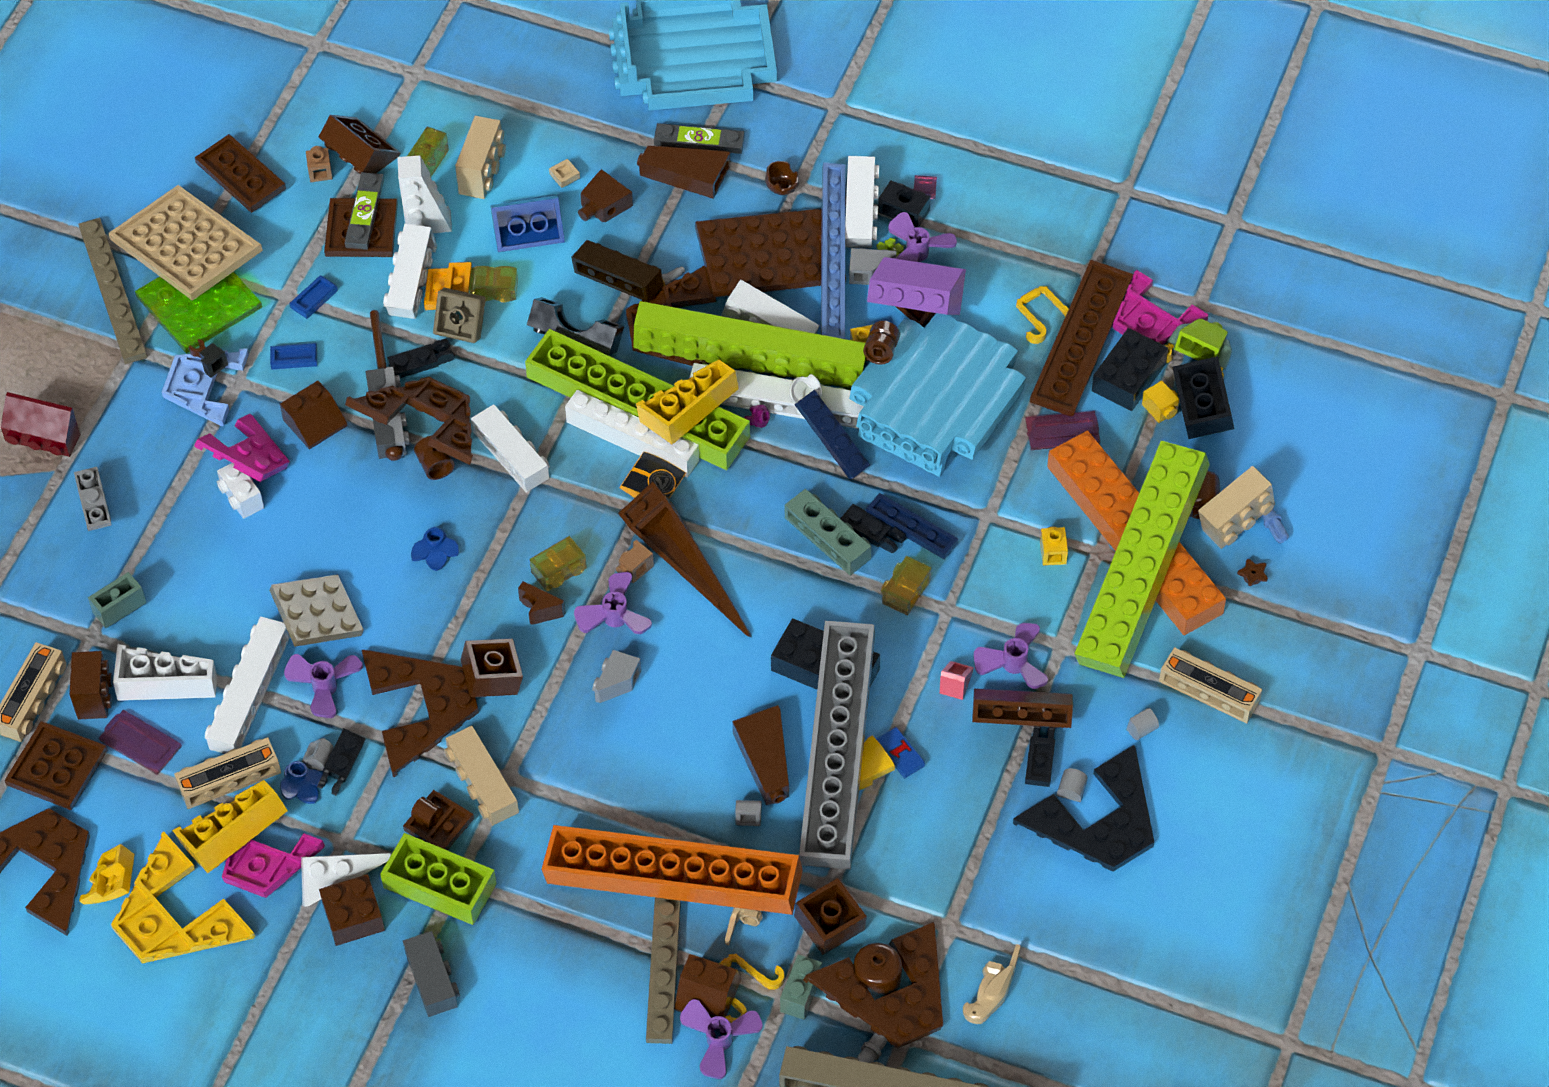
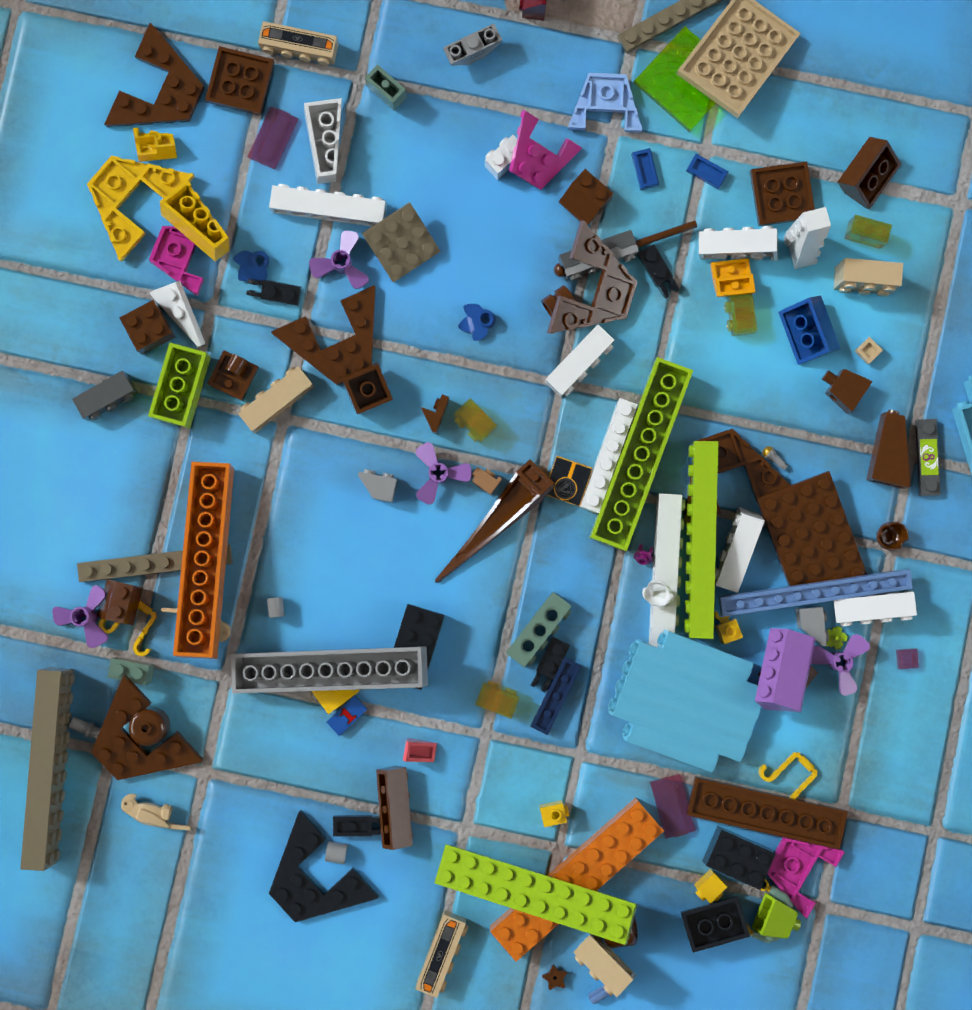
camera: 80 degrees right, 30 degrees up
reddish brown brick [69,651,113,720] -> none
tan brick [174,738,281,809] -> none
pearl dark grey piece [189,339,228,378] -> none
reddish brown plate [194,134,286,213] -> none
light grey brick [302,738,334,771] -> none
medium nougat brick [306,146,332,183] -> none
dark grey plate [345,172,384,250] -> none
dark tan brick [433,288,486,343] -> none
black arch [527,297,624,355] -> none
dark brown brick [571,240,664,303] -> none
yellow wedge [636,360,739,445] -> none
reddish brown slope [732,705,789,805] -> none
dark blue plate [794,389,870,480] -> none
reddish brown brick [794,878,867,955] -> none
reddish brown wheel [863,321,900,365] -> none
black brick [878,180,931,228] -> none
medium lavender piece [974,623,1048,689] -> none
light grey brick [1126,708,1159,740] -> none

